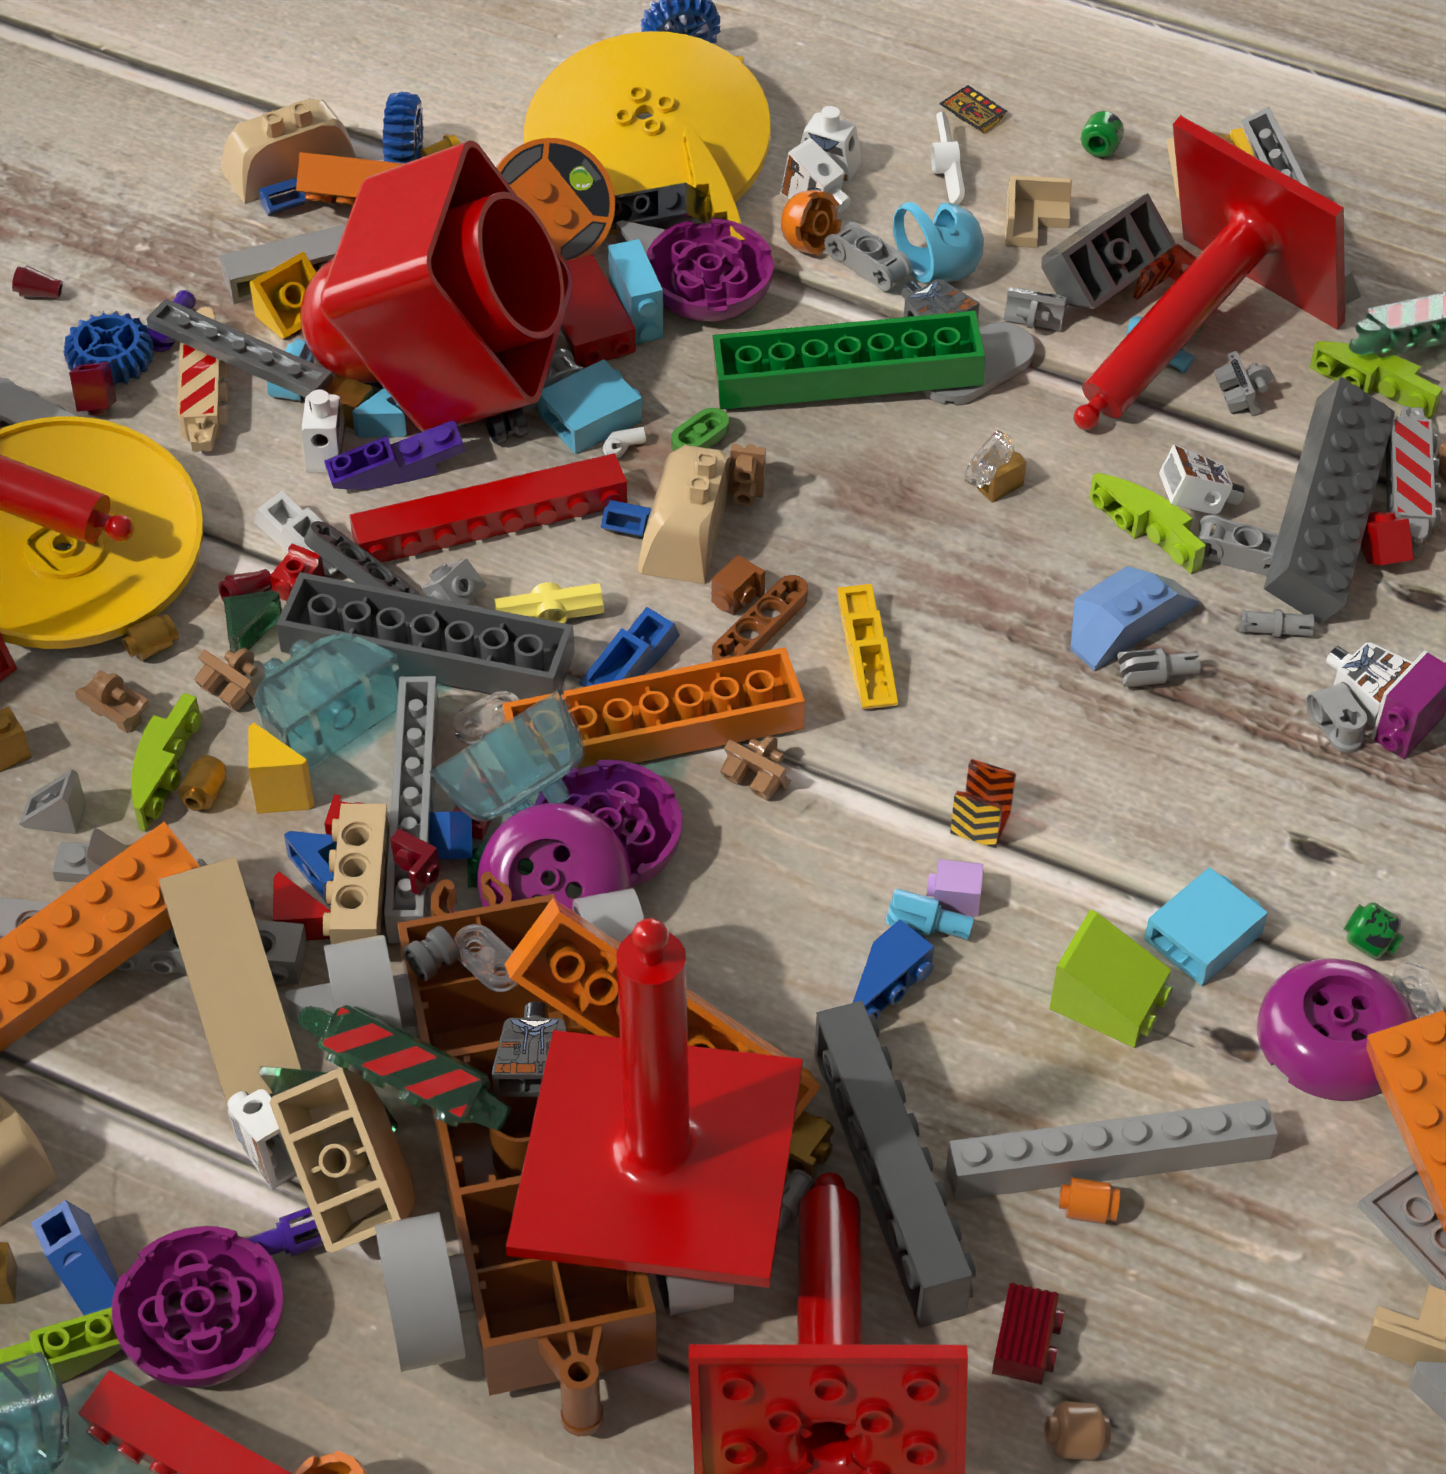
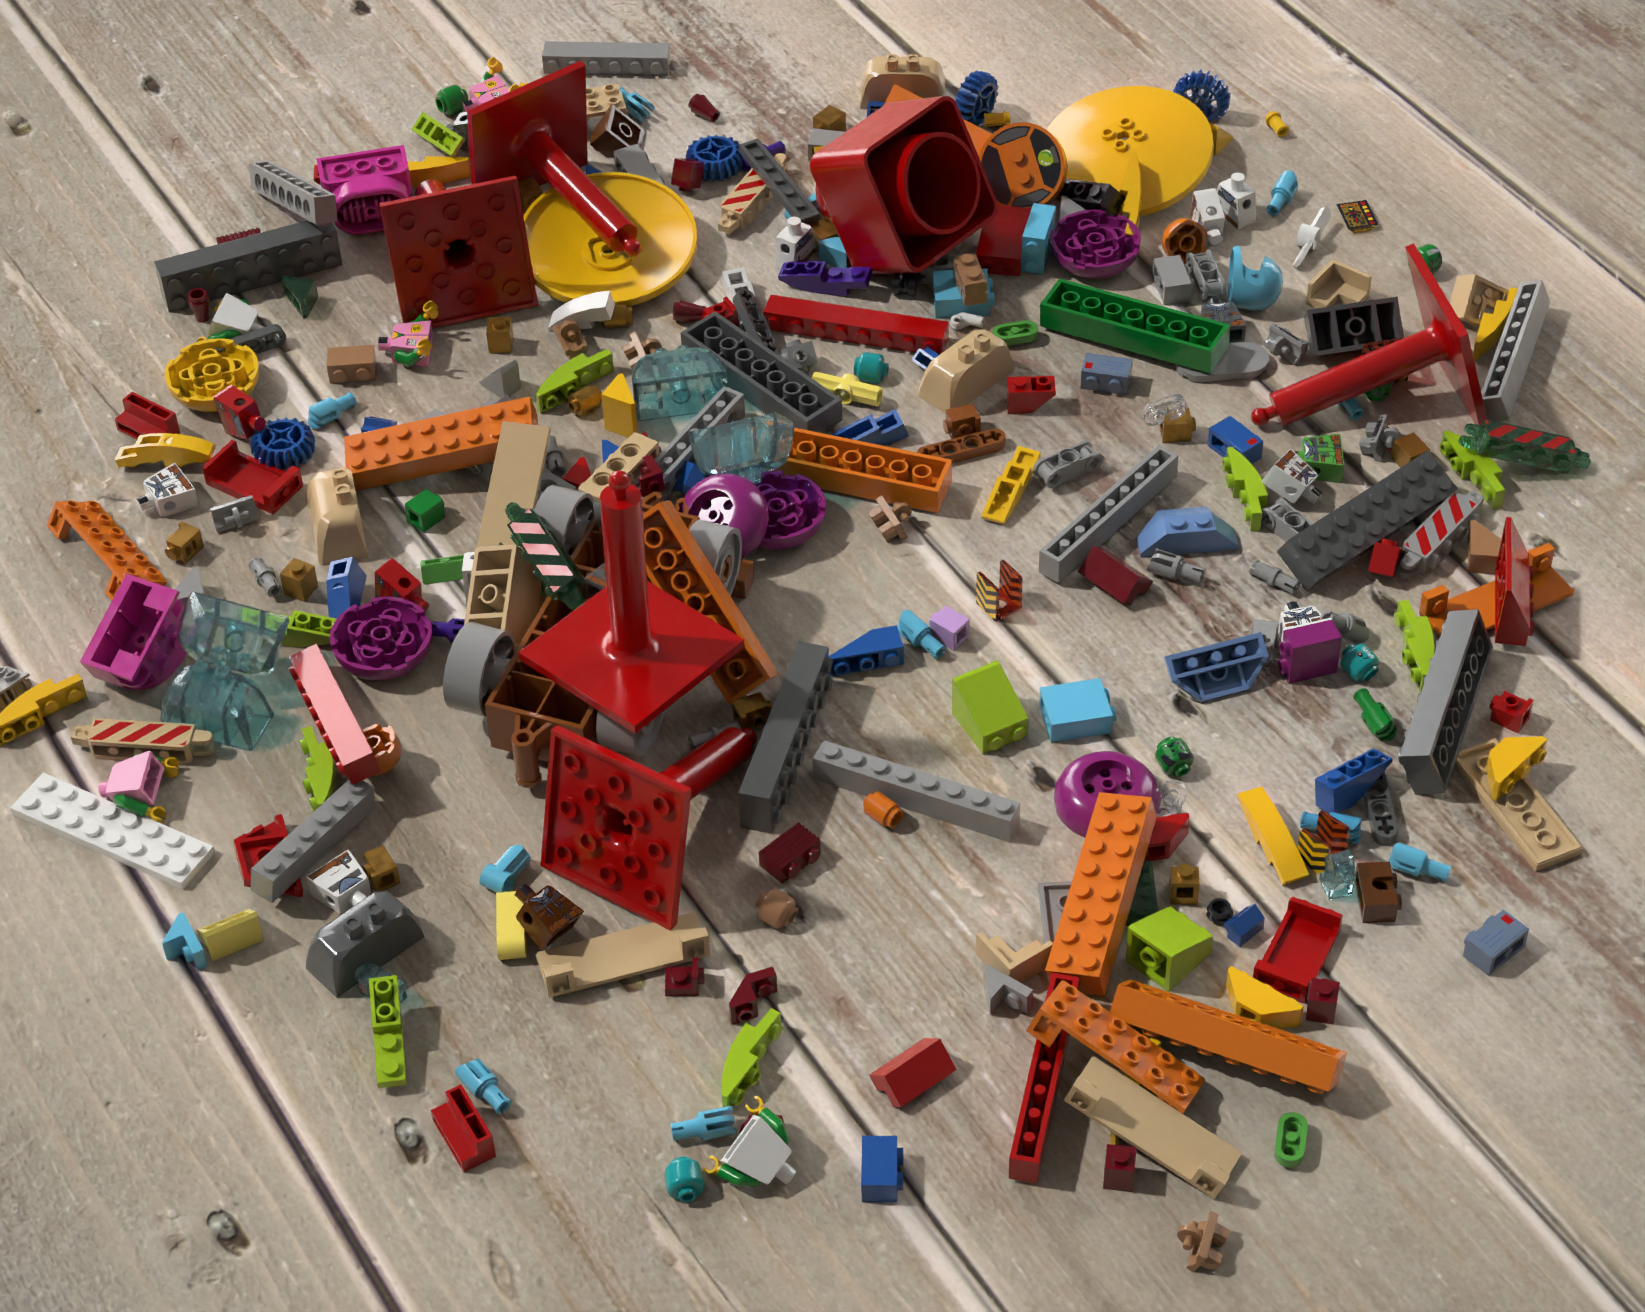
camera: 35 degrees right, 5 degrees down
clear green slope [223,591,282,653] -> none
medium nougat hips [730,443,766,506] -> none
none -> red torso [375,558,429,612]
none -> green brick [405,489,445,532]
none -> bright green slope [420,555,464,584]
none -> white slope [548,291,615,331]
none -> pearl gold brick [813,105,846,132]
none -> teal head [854,352,889,384]
none -> medium nougat brick [953,253,987,306]
none -> red slope [1007,376,1056,414]
none -> light grey piece [1033,440,1104,489]
none -> light grey brick [1039,445,1179,583]
none -> dark red piece [1078,545,1153,606]
none -> sand blue brick [1080,353,1133,395]
none -> light grey brick [1152,255,1194,305]
none -> medium blue wedge [1164,632,1269,702]
none -> blue brick [1208,416,1263,464]
none -> yellow pin [1265,111,1289,137]
none -> medium azure arm [1266,170,1298,216]
none -> bright green torso [1294,434,1344,483]
none -> light grey arm [1320,610,1370,643]
none -> pearl gold brick [1391,432,1430,468]

